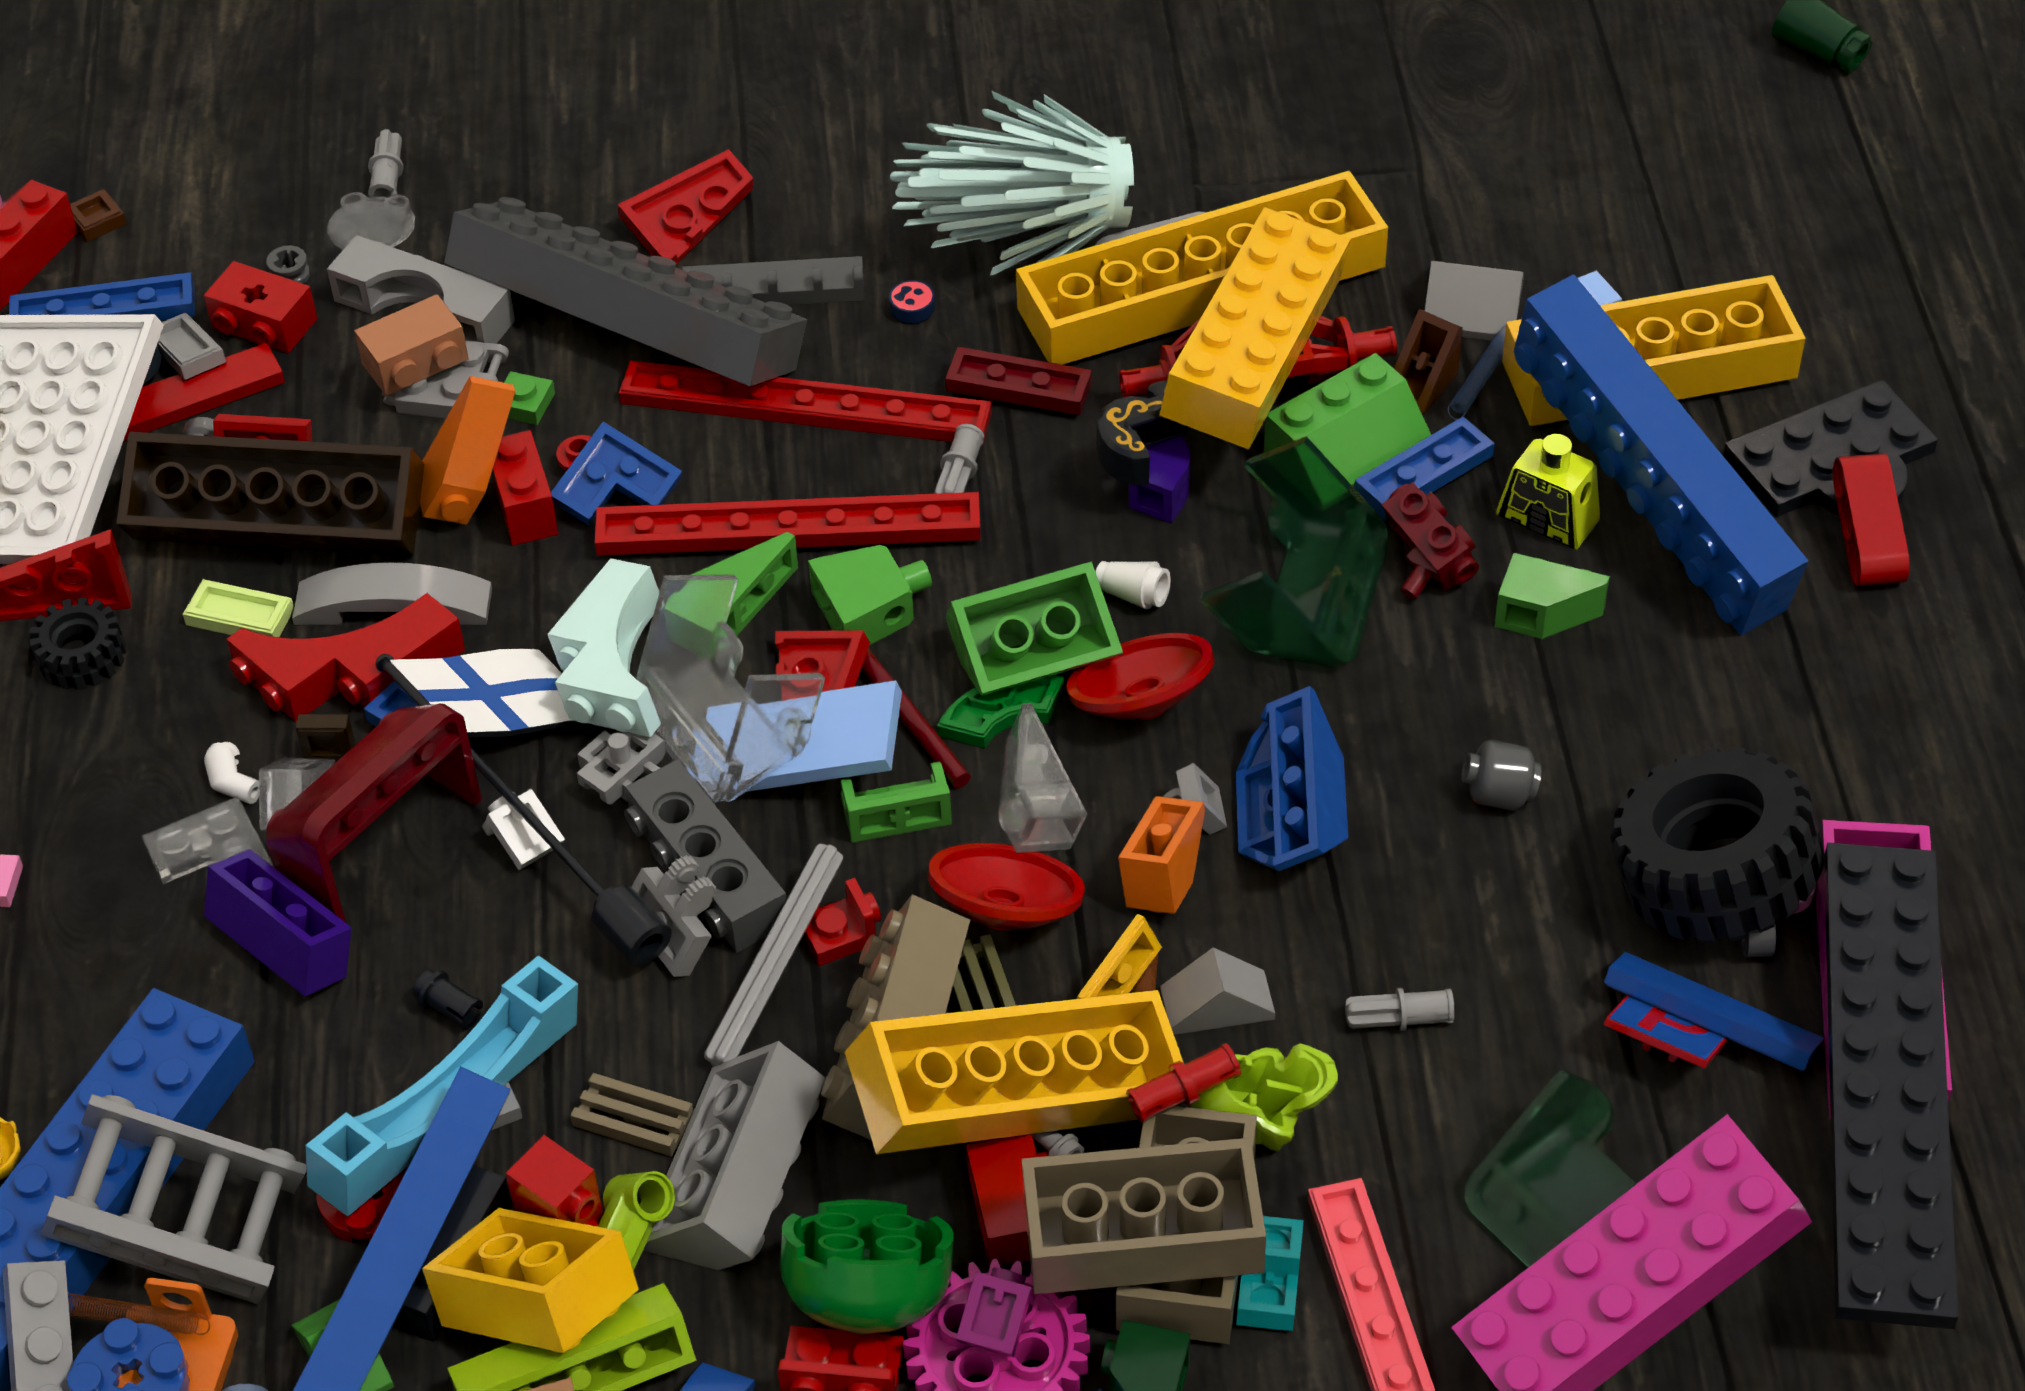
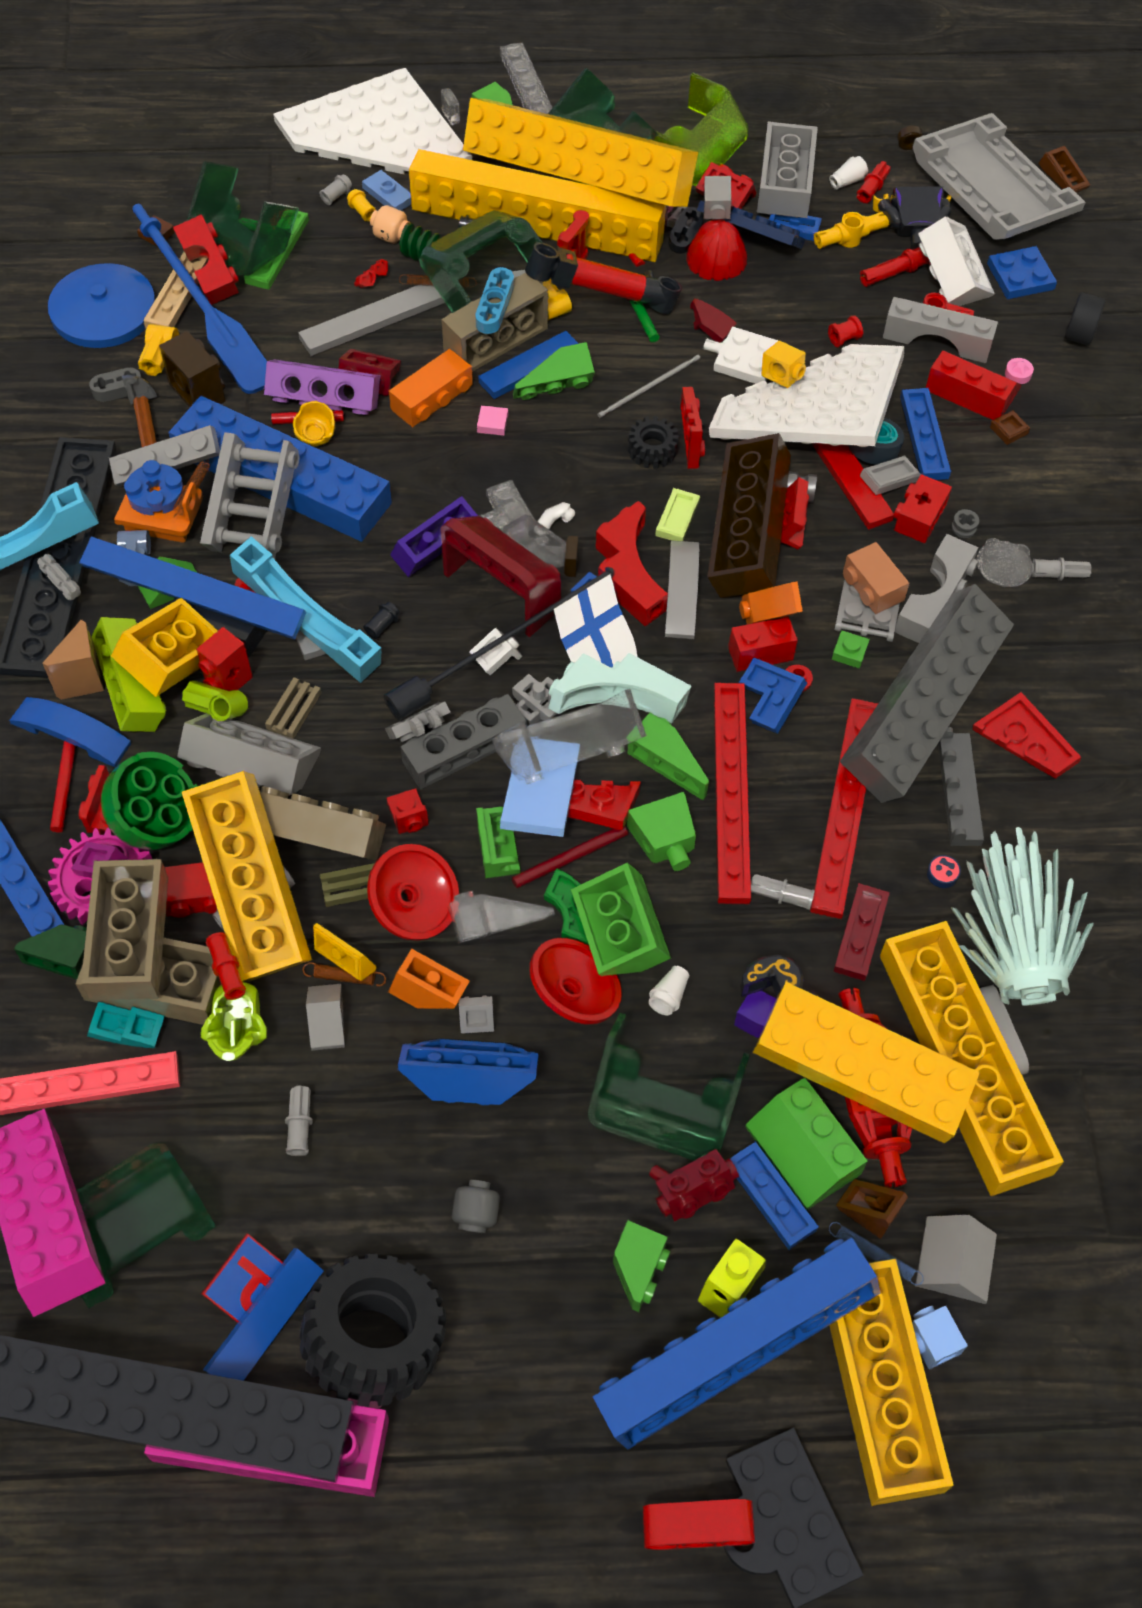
camera: 90 degrees right, 10 degrees up
light grey axle [704,843,843,1066] -> none

